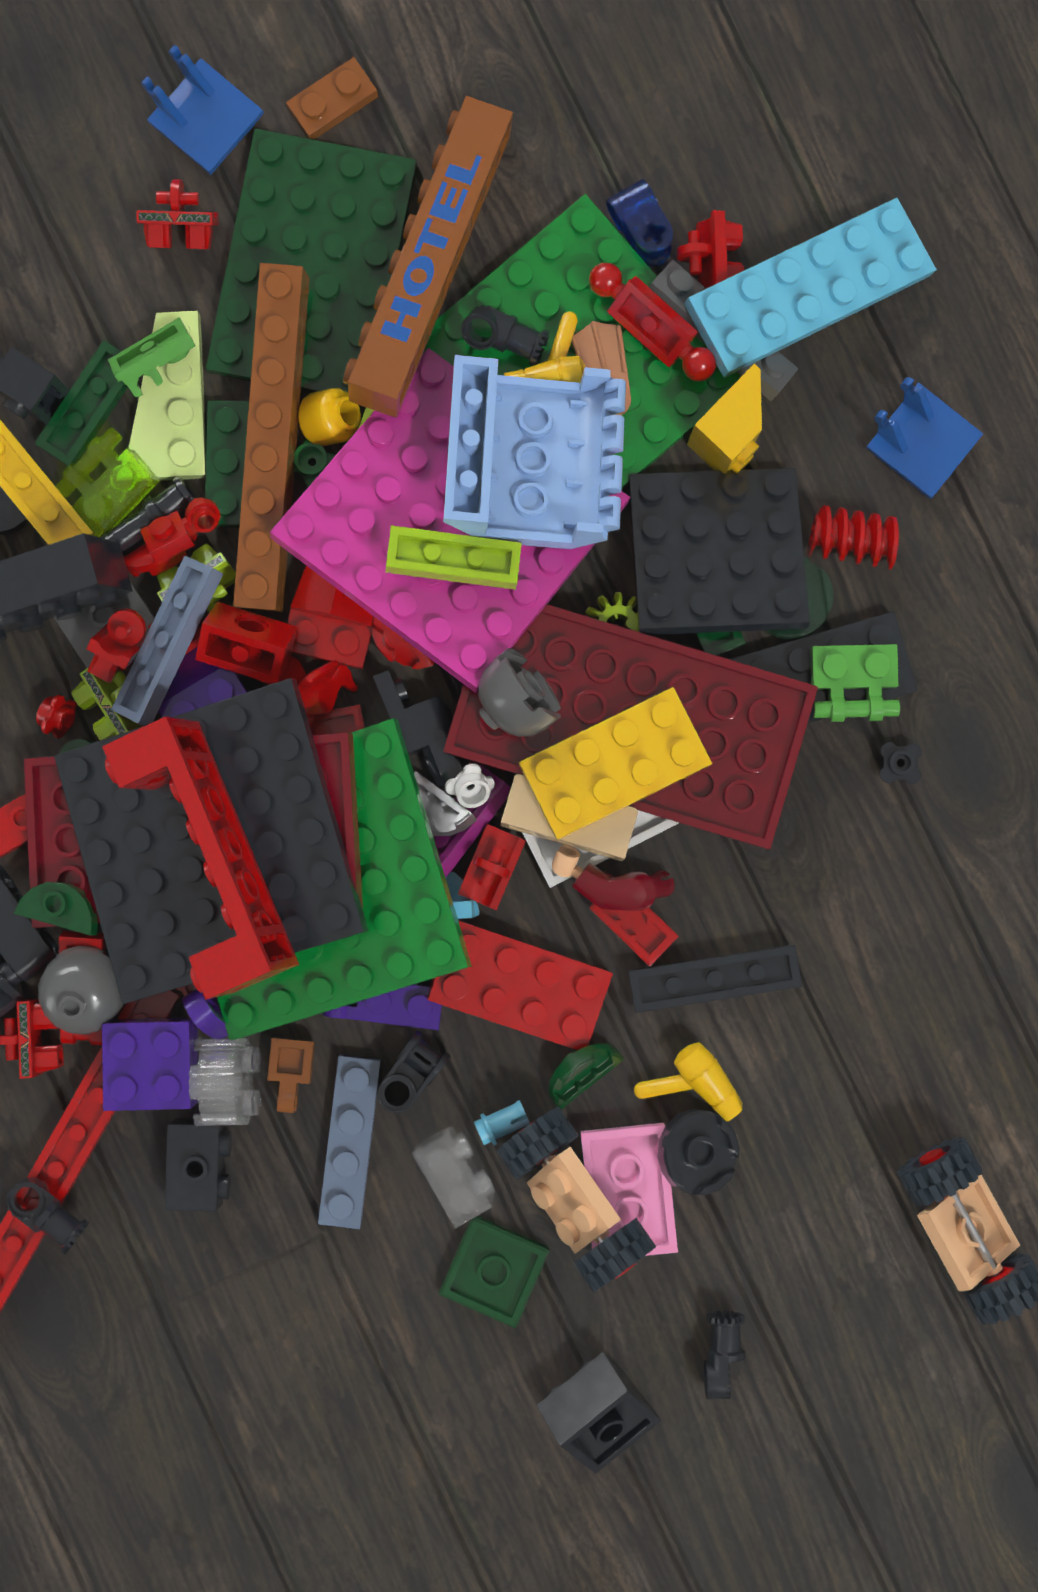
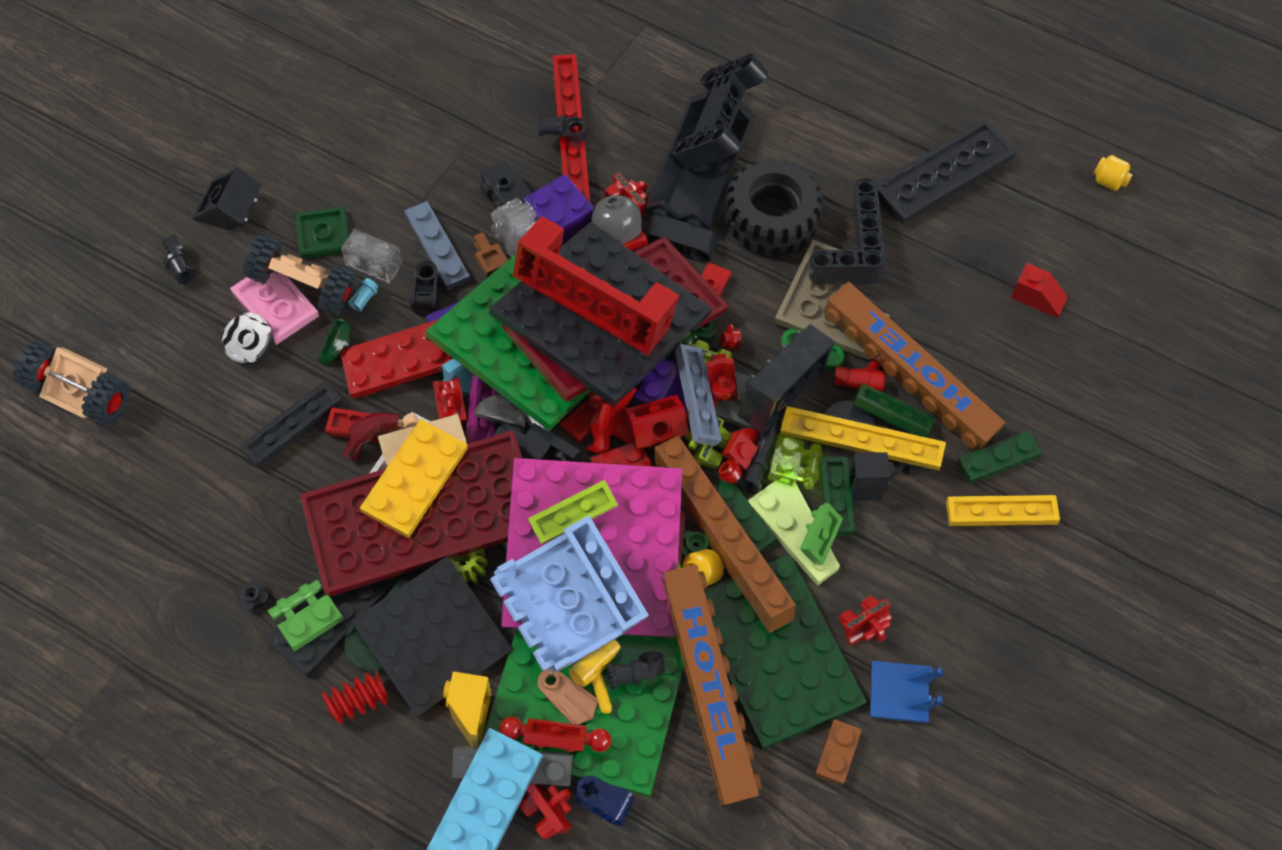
camera: 140 degrees right, 25 degrees down
dark green plate [14,882,98,936] -> none
white plate [445,763,495,808] -> none
dark grey cylinder [478,648,561,737] -> none
yellow piece [634,1042,743,1122] -> none
blue plate [866,377,983,499] -> none

